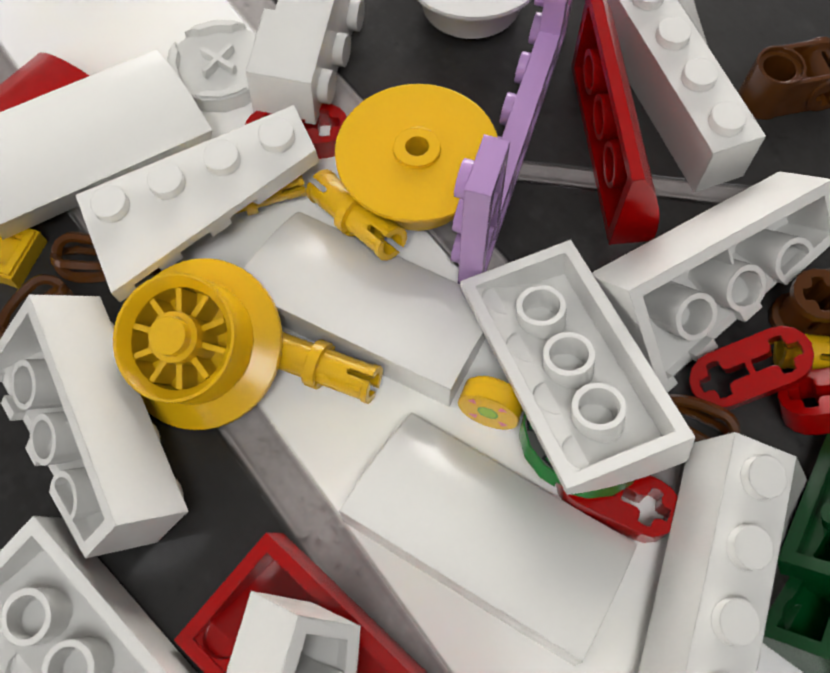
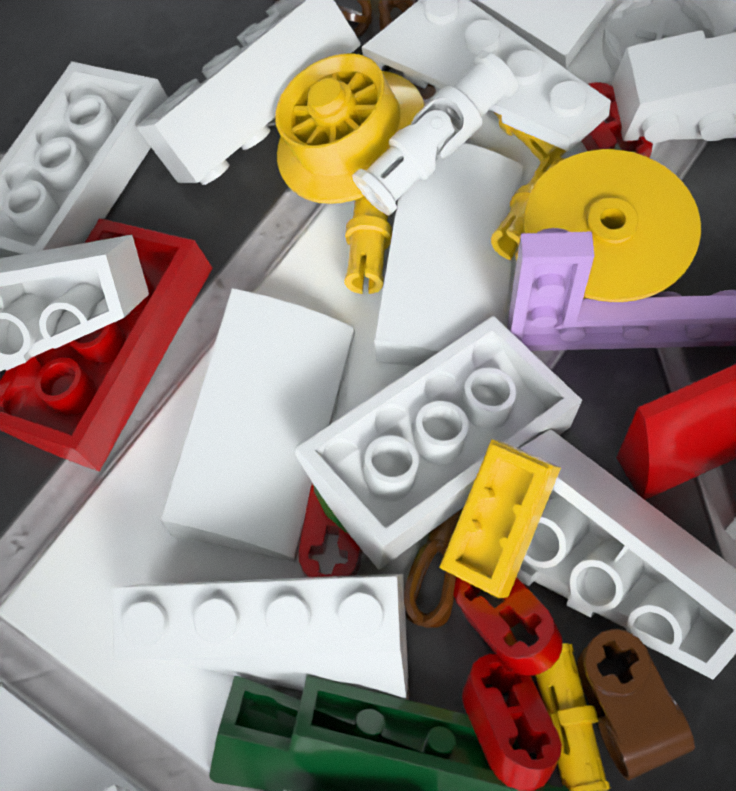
camera: 75 degrees right, 0 degrees up
yellow tile [458,376,523,430] -> none
none -> white piece [352,50,519,216]
none -> yellow plate [439,439,561,598]

